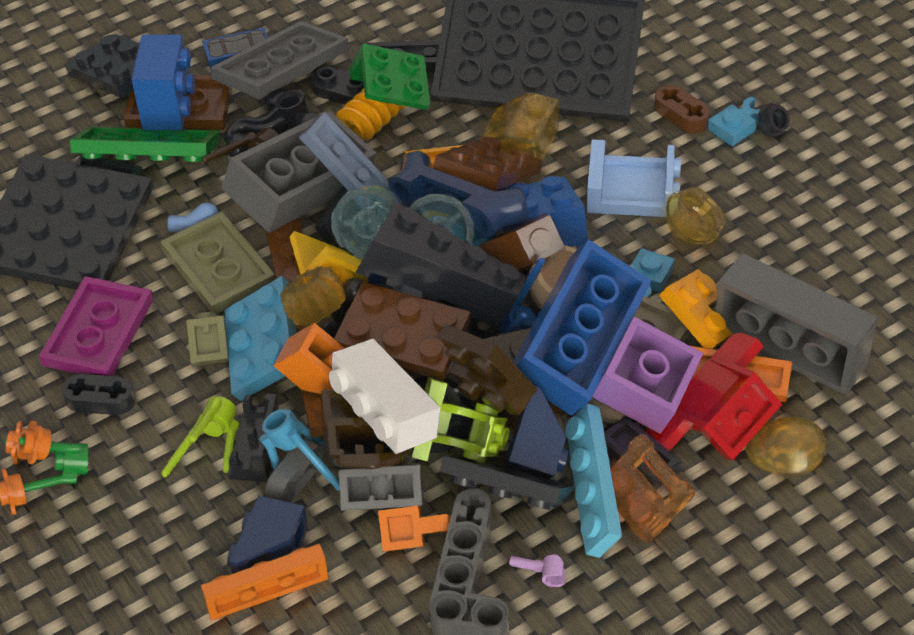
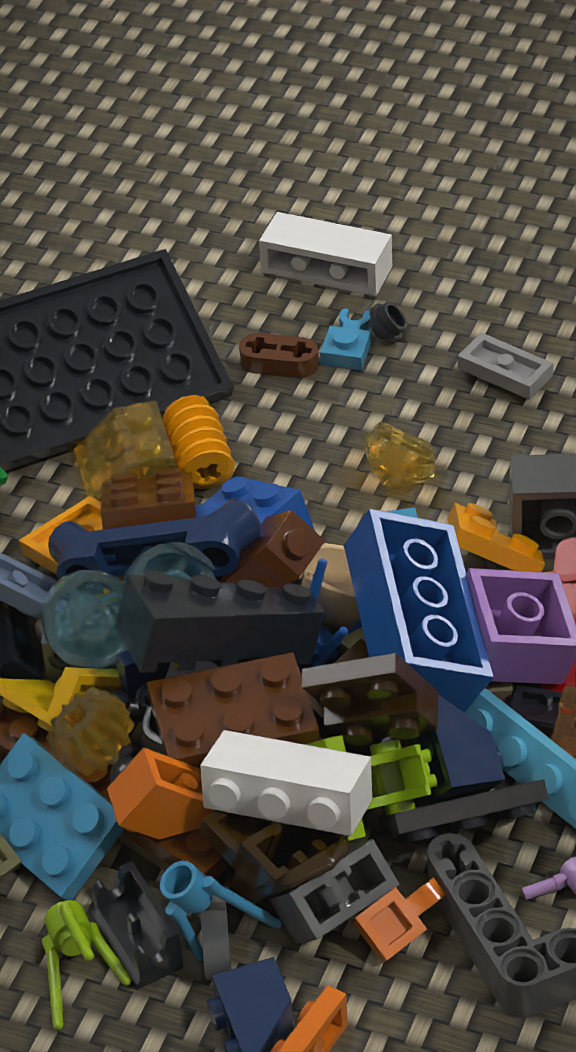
camera: 35 degrees left, 5 degrees down
light blue panel [587,140,681,217] -> none
none -> light orange piece [163,395,235,490]
none -> white brick [259,212,392,296]
none -> light grey plate [458,333,553,400]

